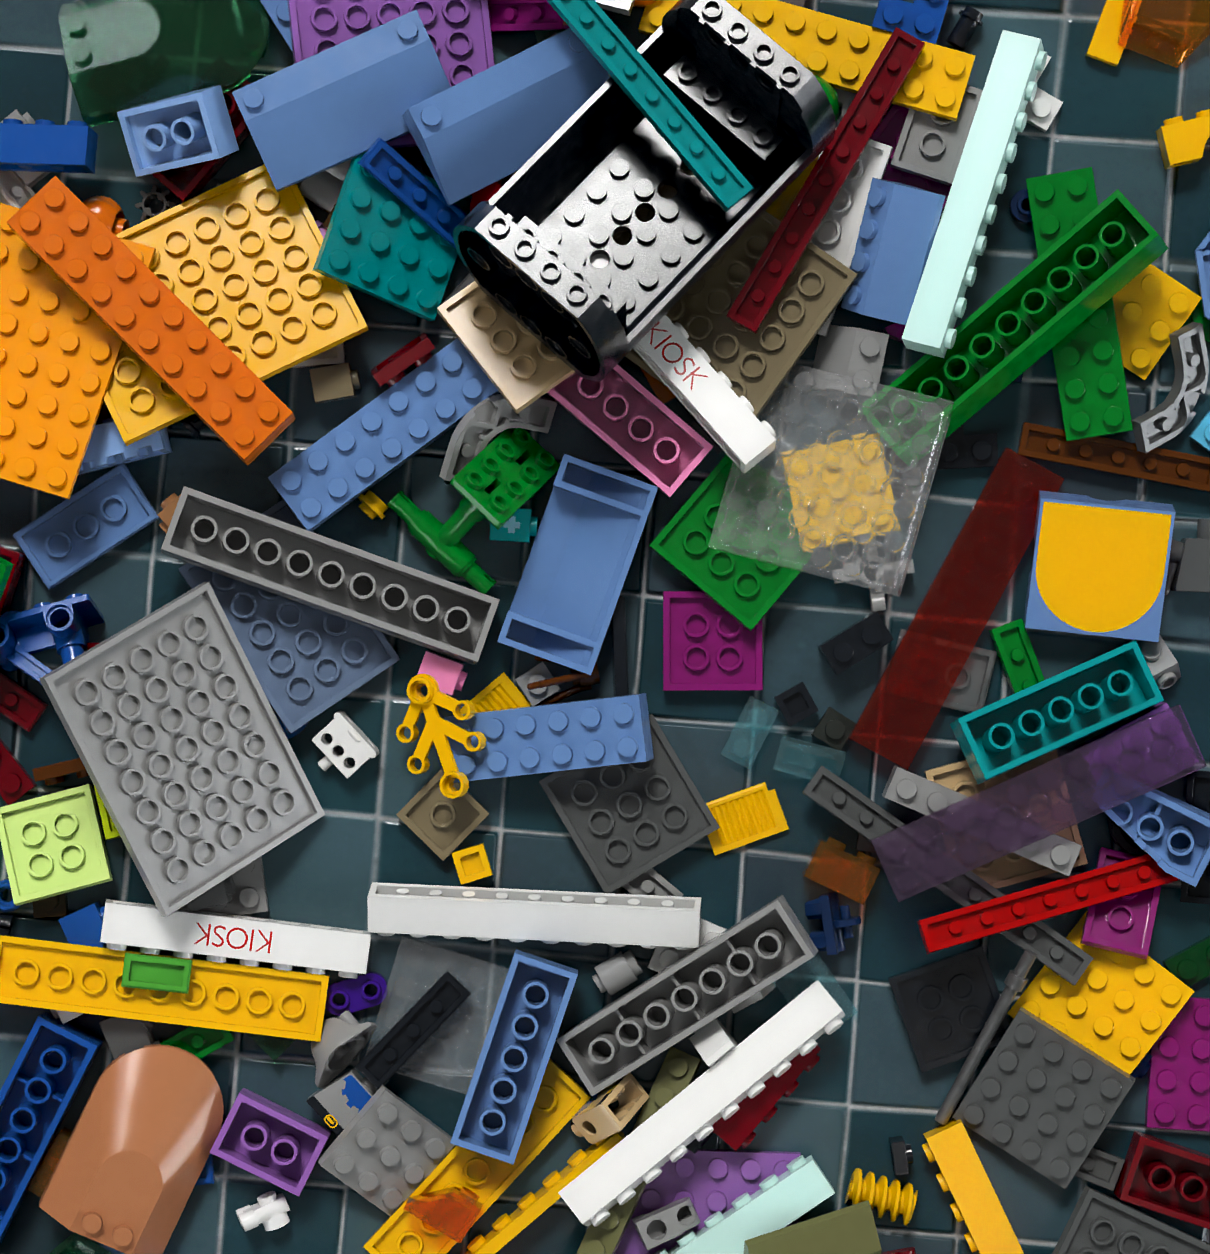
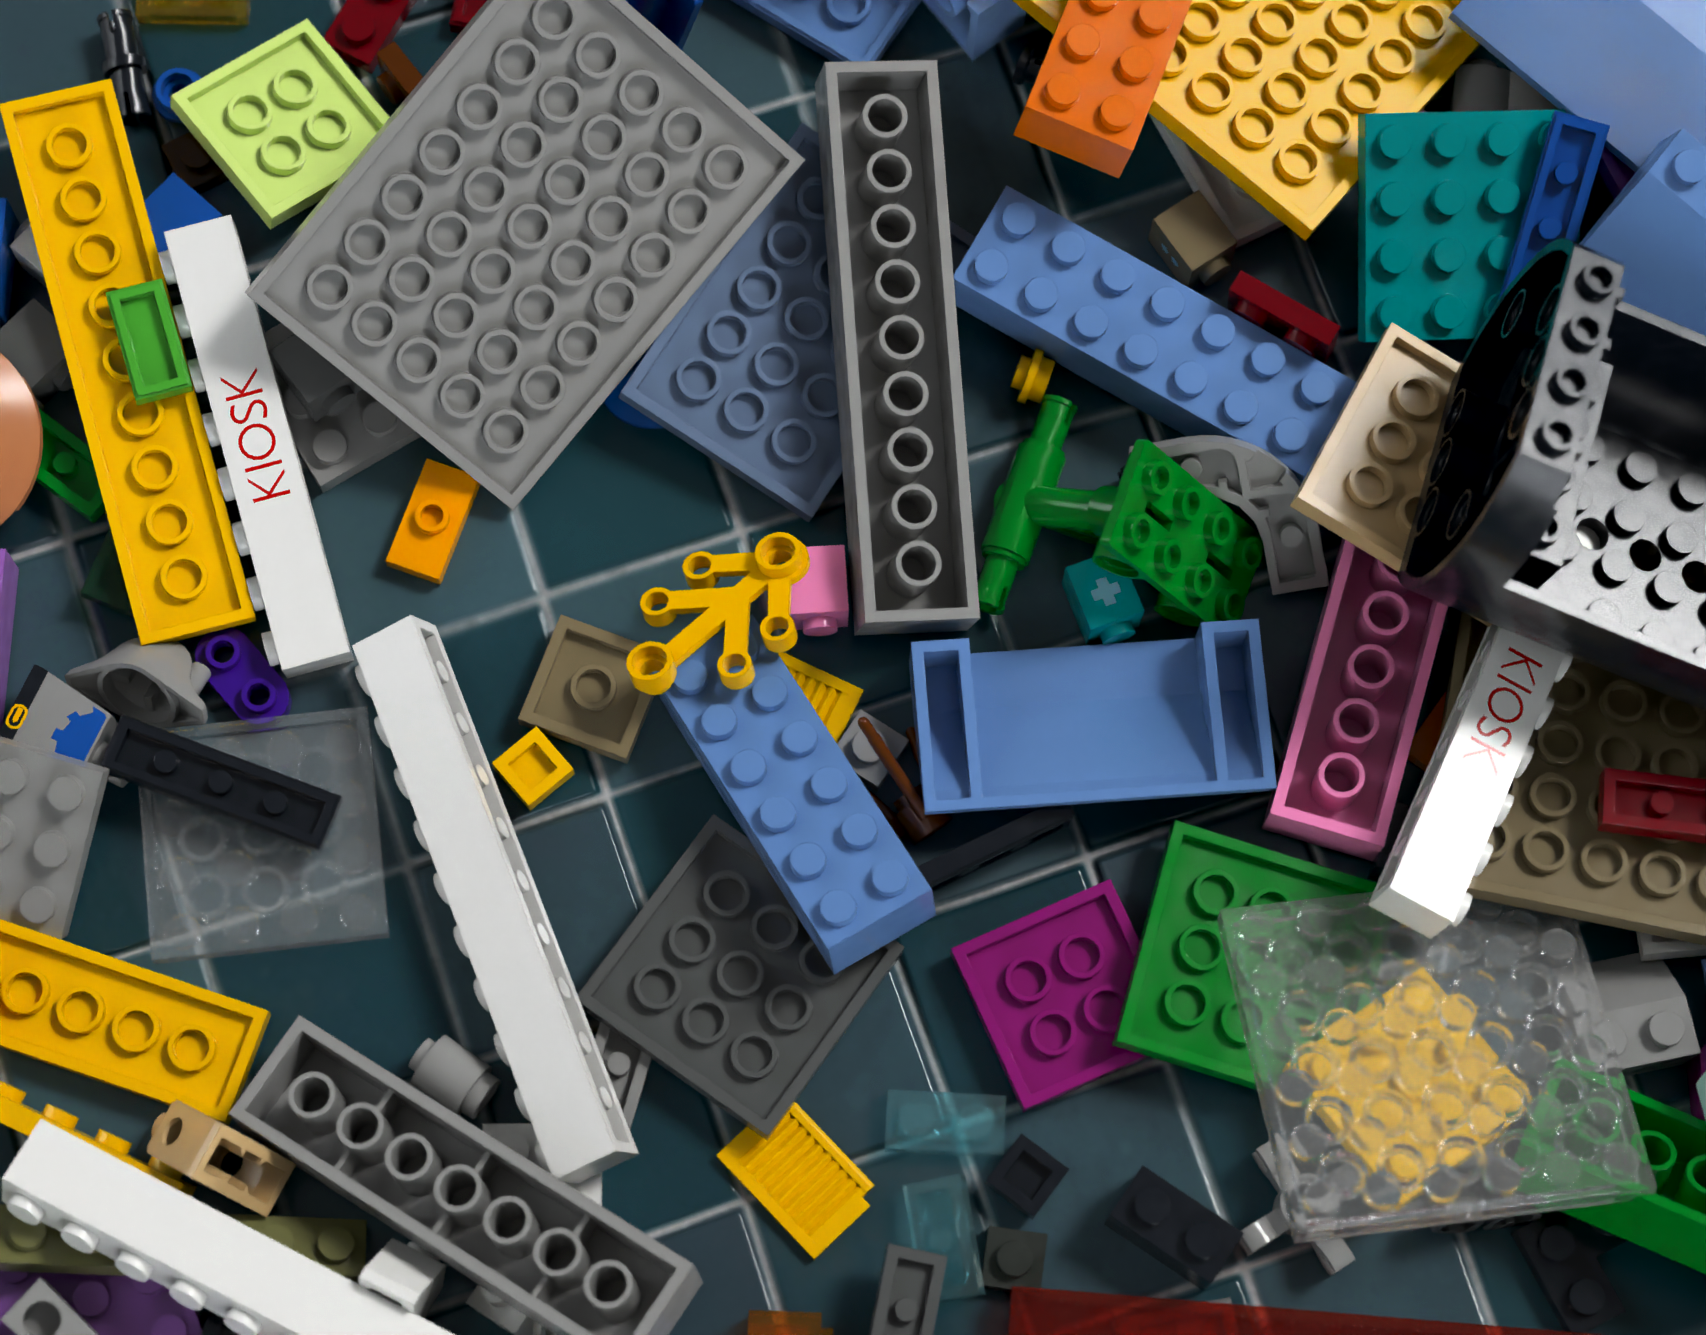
camera: 65 degrees right, 15 degrees down
white piece [312,710,380,778] -> none
medium blue brick [450,949,578,1165] -> none
none -> light orange plate [385,458,481,585]

